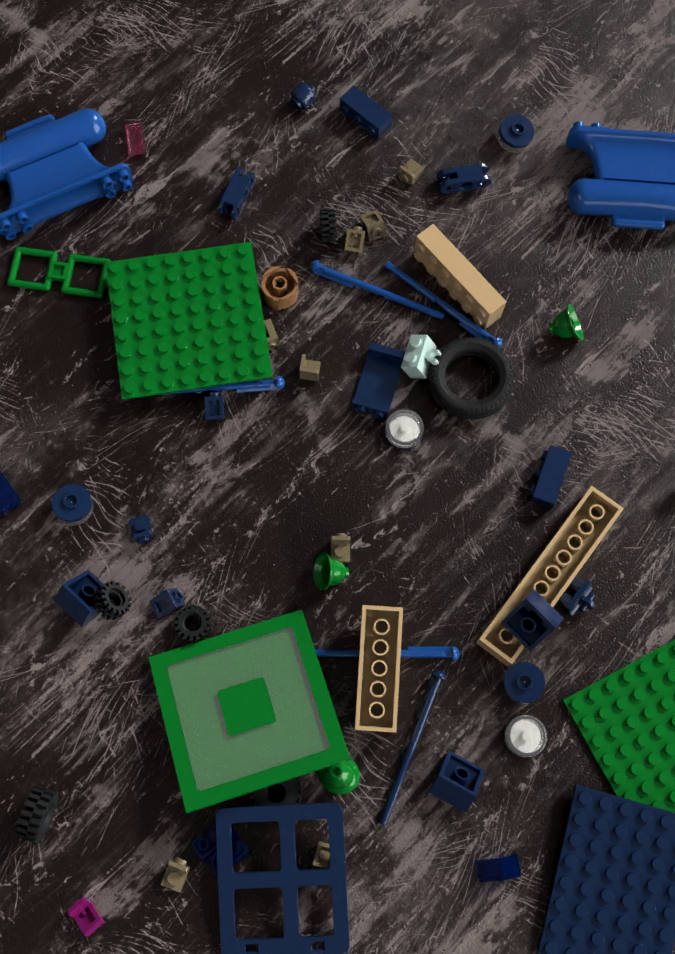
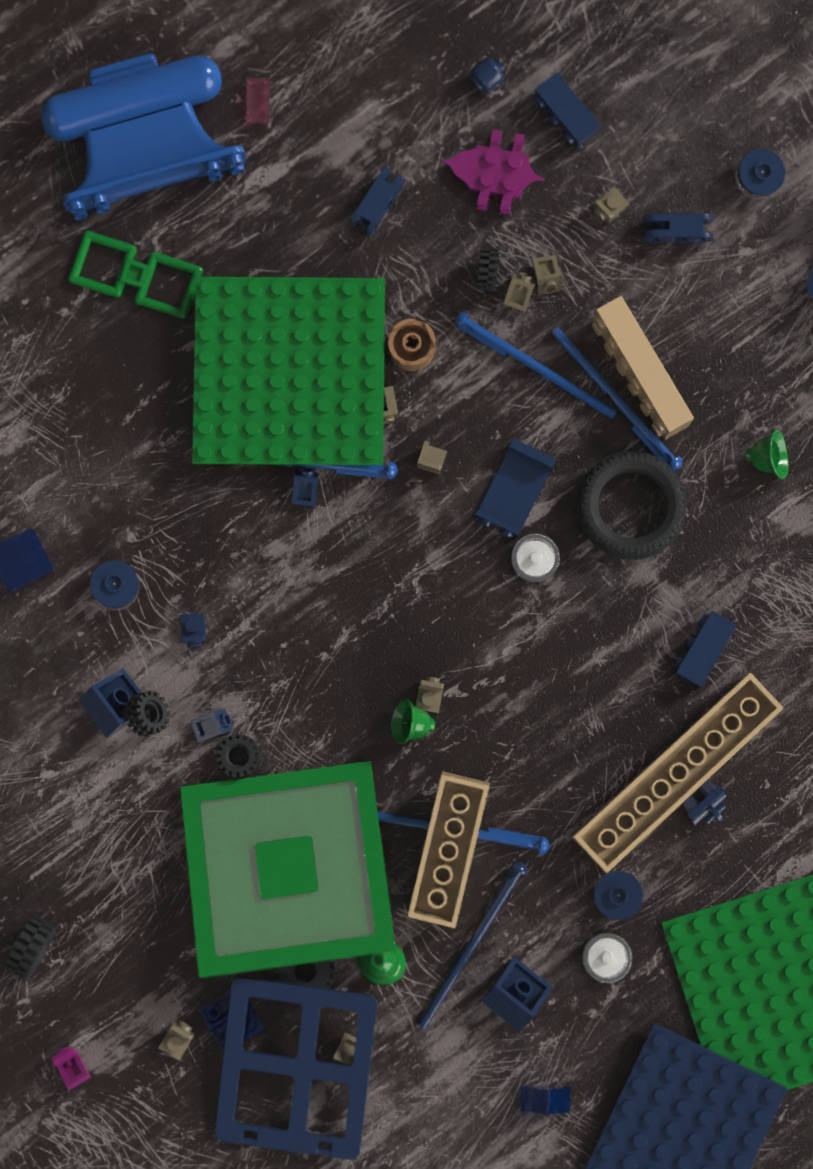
camera: 15 degrees right, 10 degrees up
light aqua brick [401,335,441,379] -> none
dark blue slope [501,589,564,651] -> none
none -> magenta animal [443,129,545,215]

